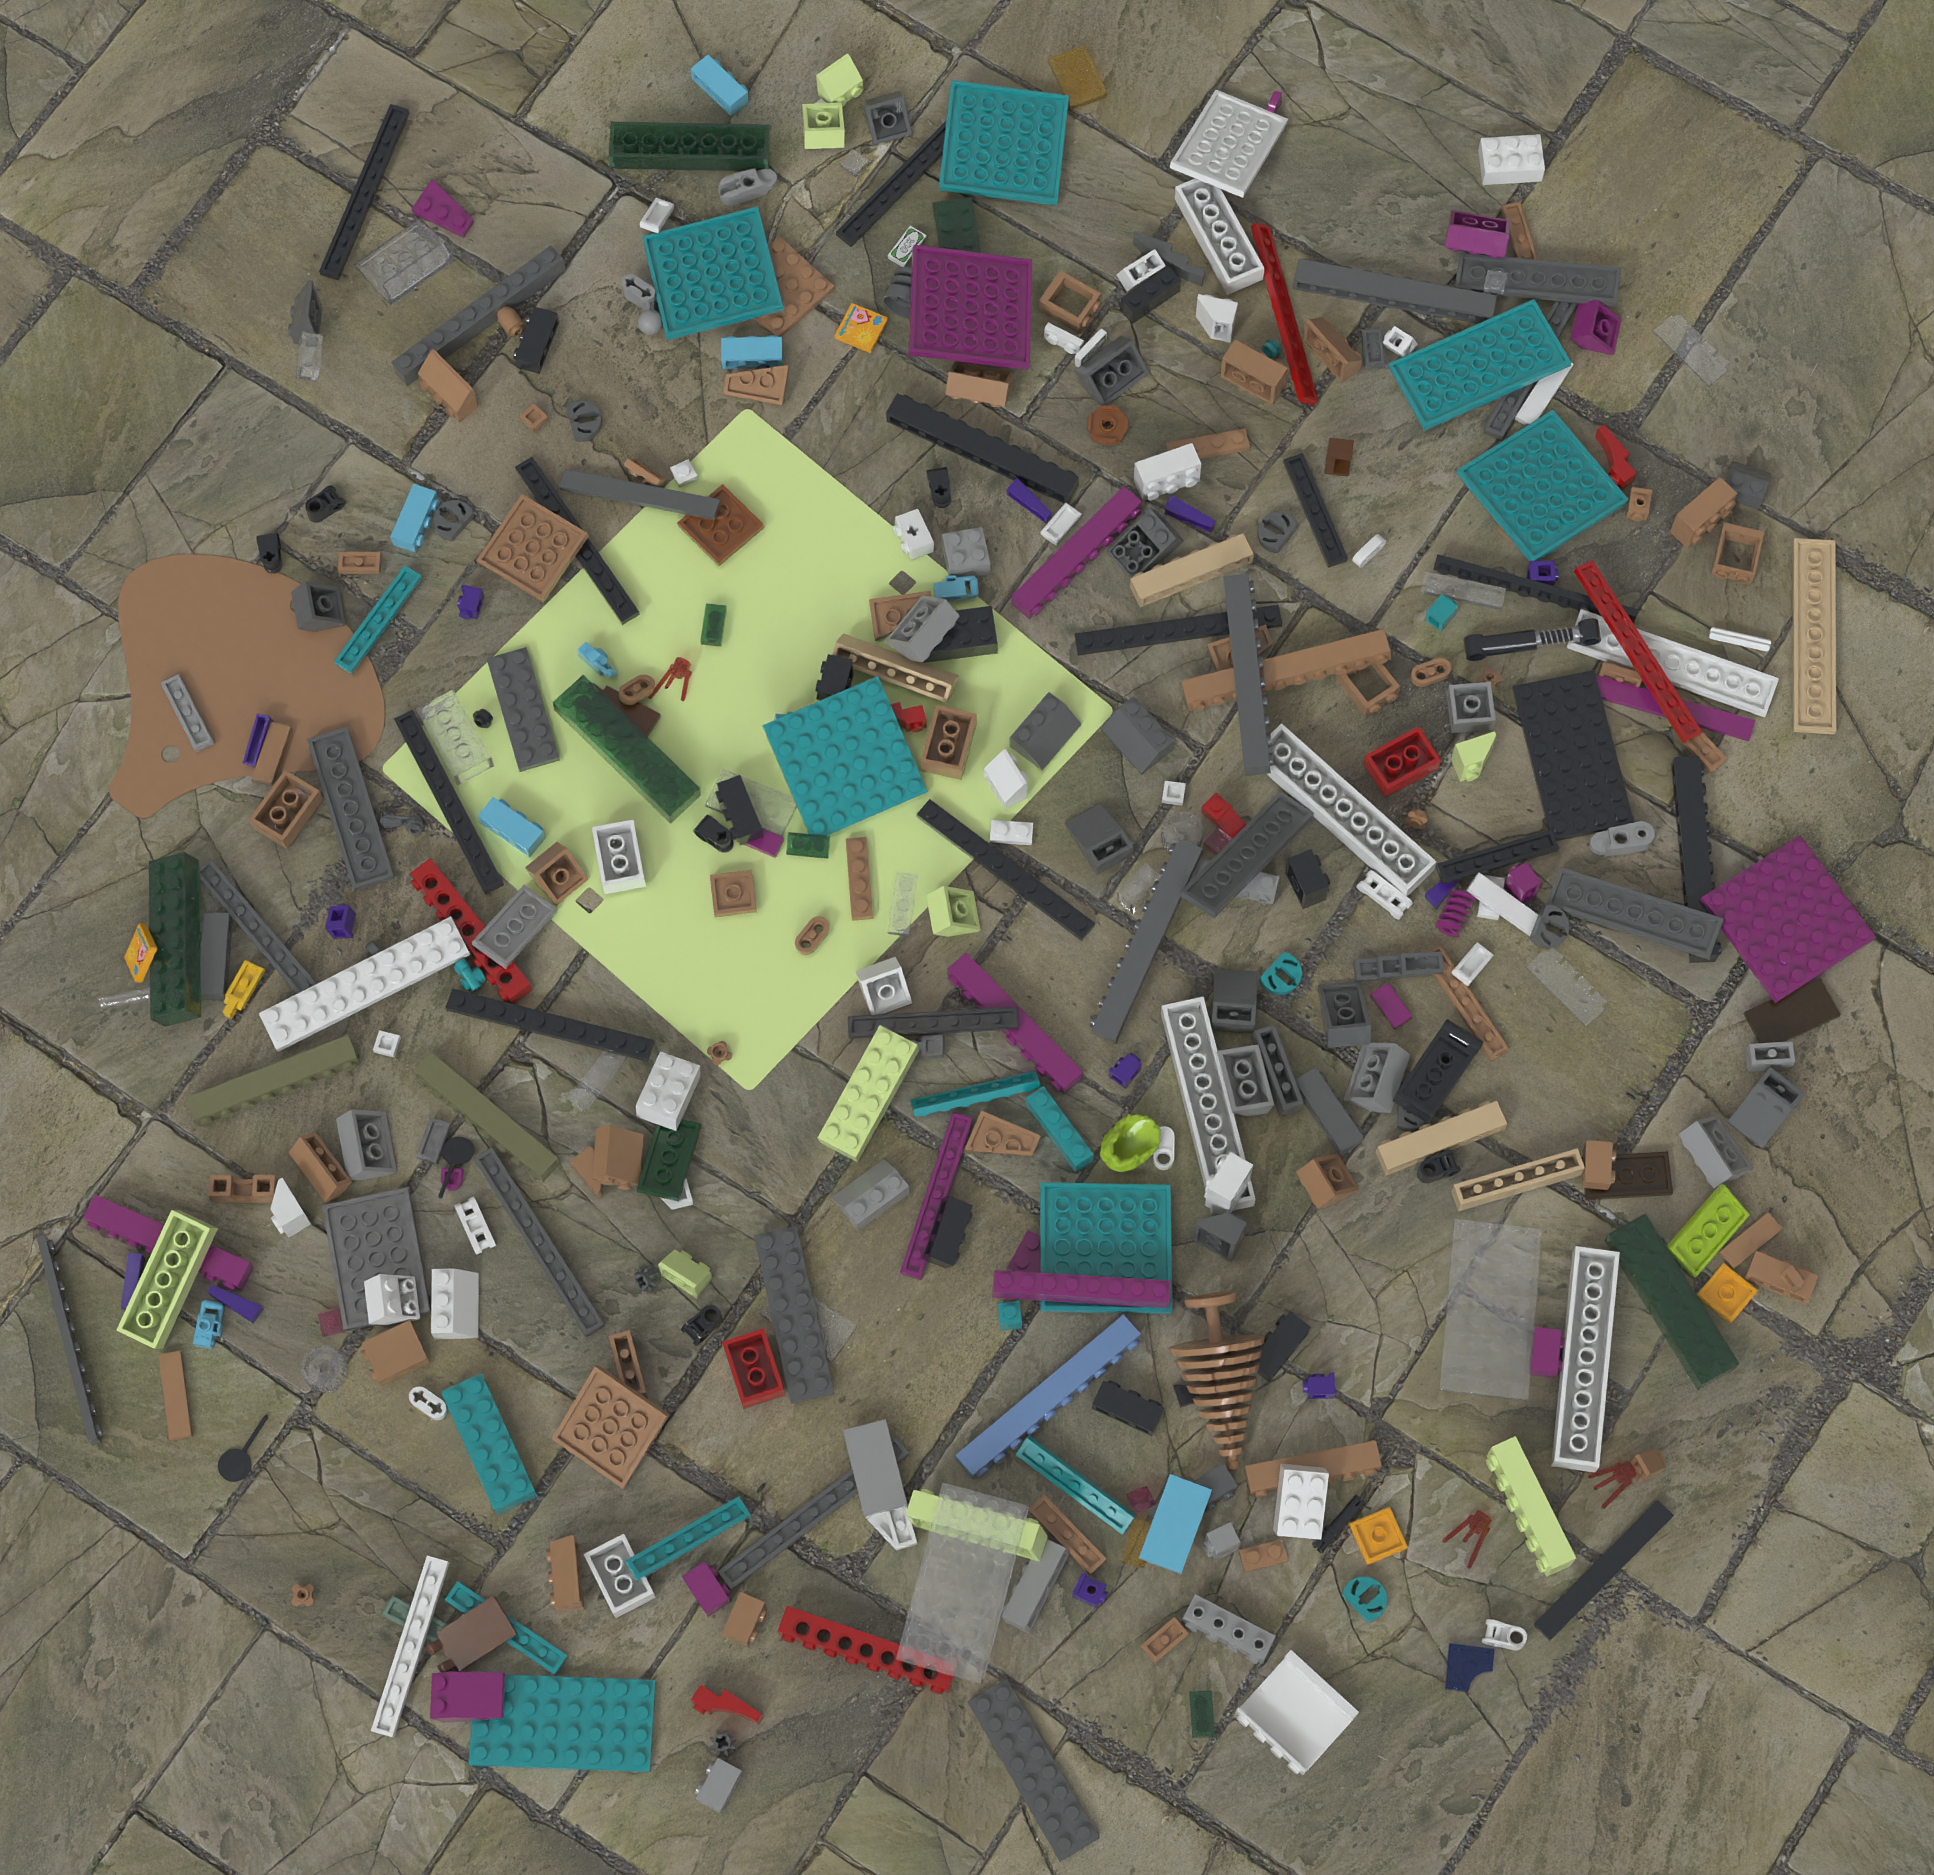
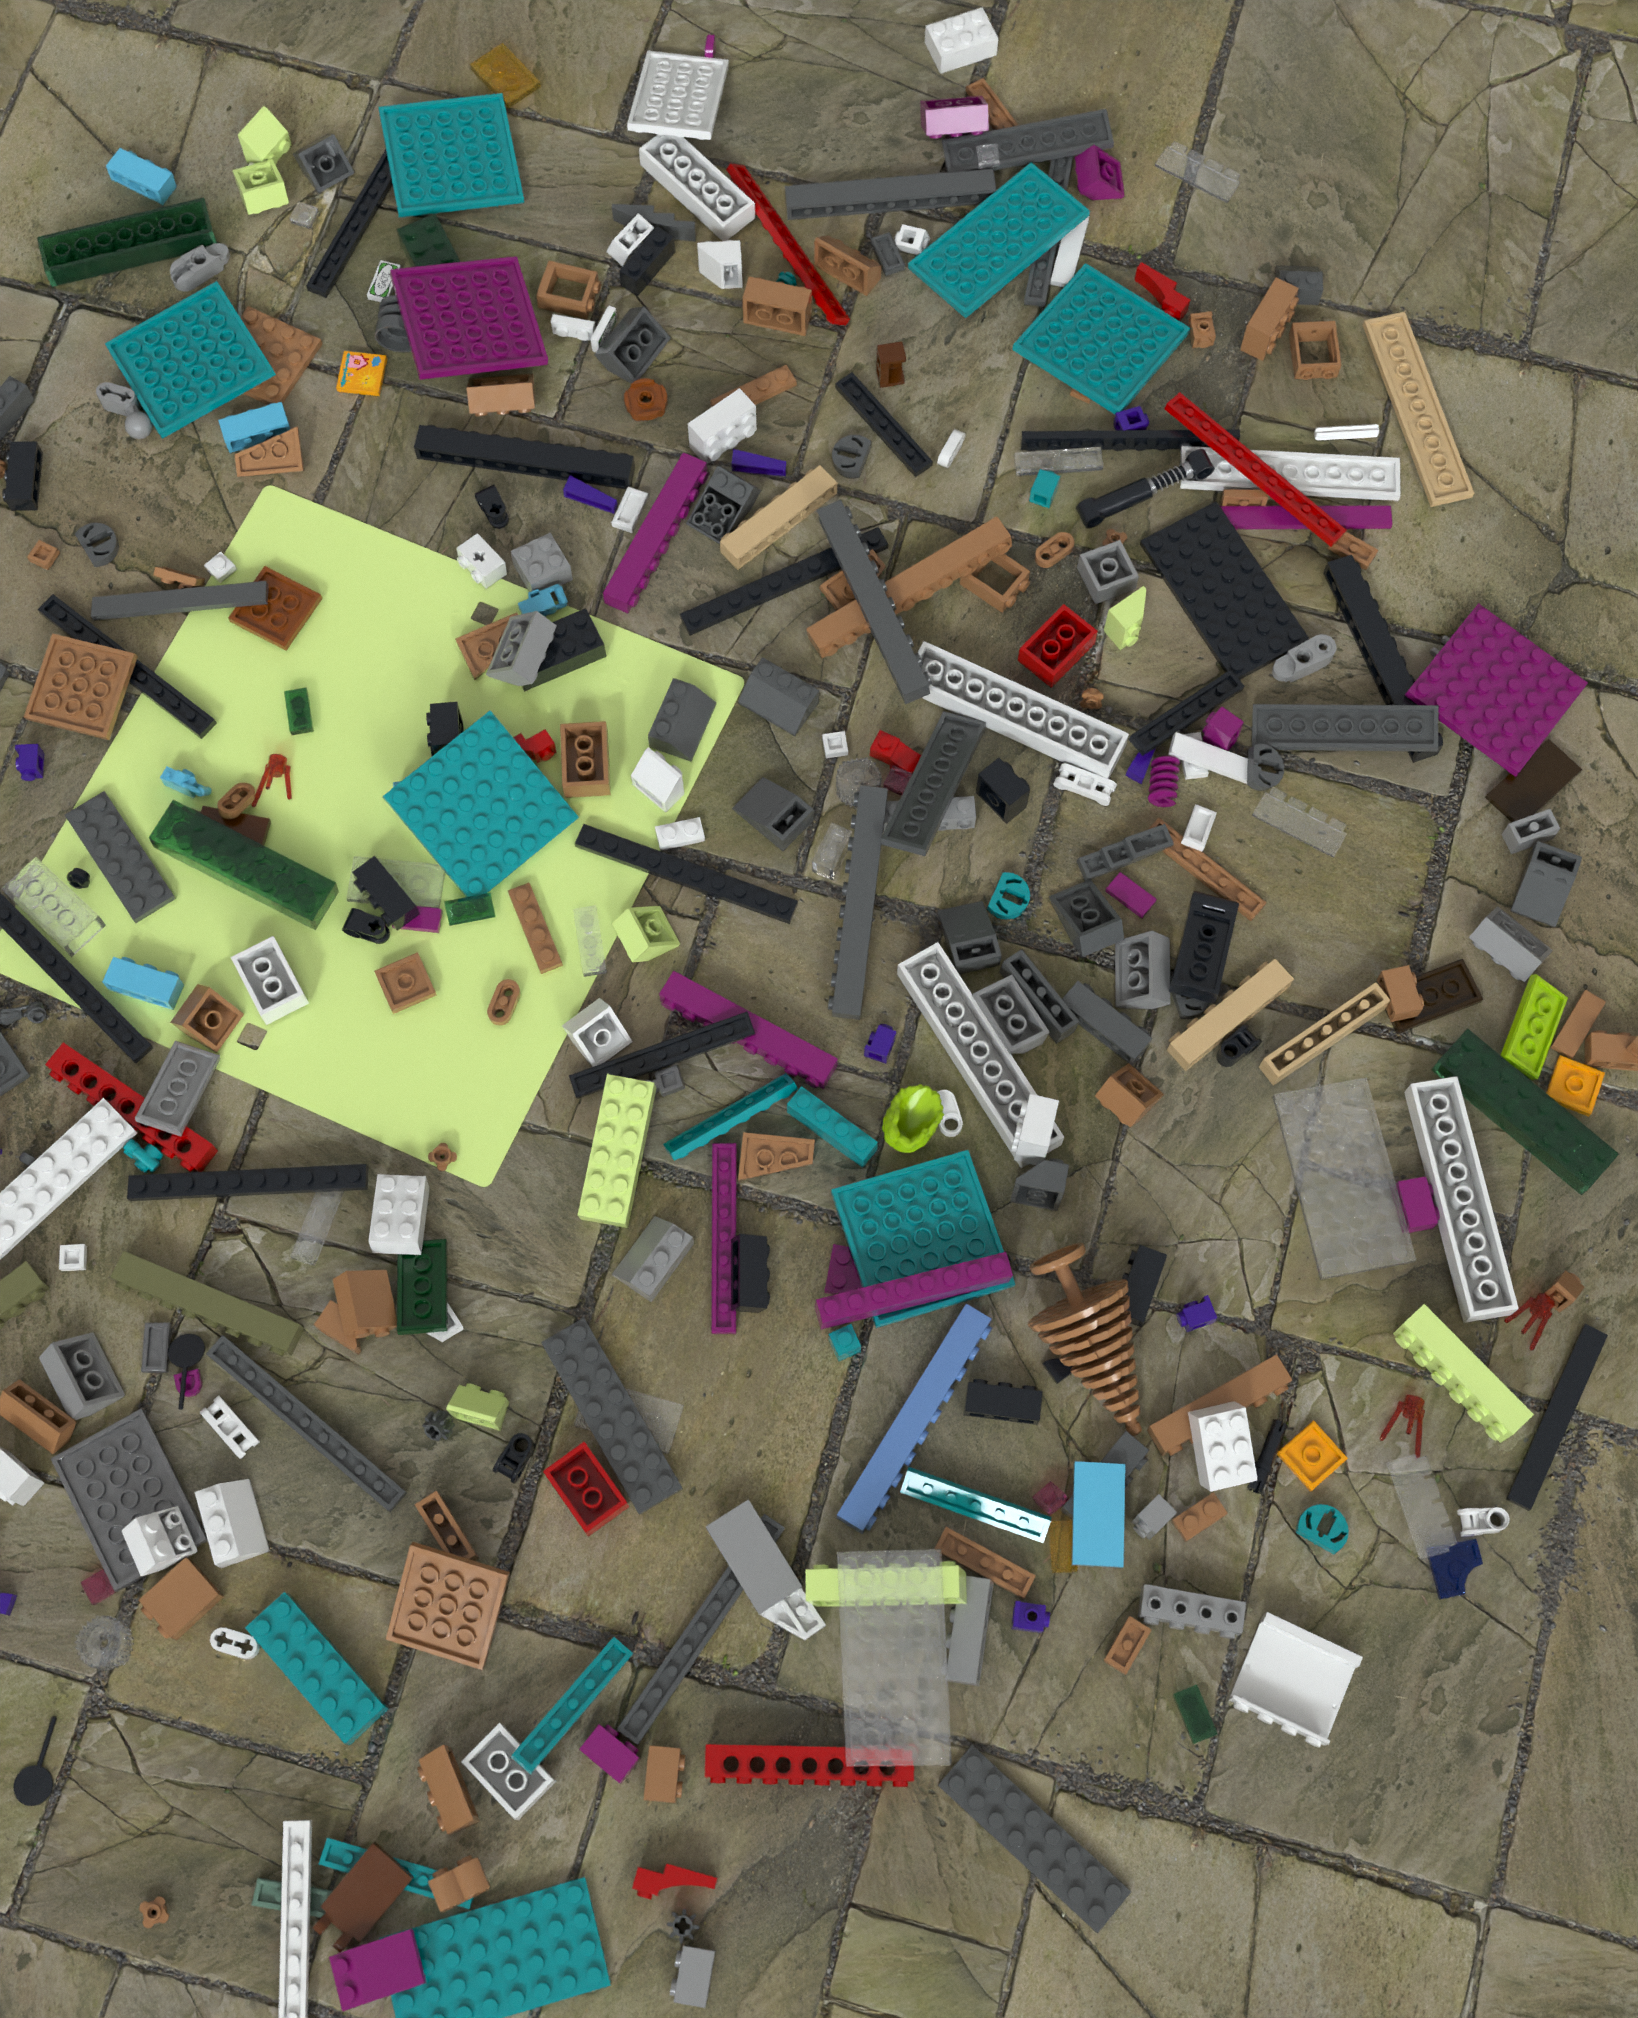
camera: 20 degrees left, 0 degrees up
white tile [640,198,674,233] -> none
tan brick [832,633,959,703] -> none
none -> medium nougat brick [428,1855,491,1913]
none -> clear windscreen [1386,1454,1458,1560]

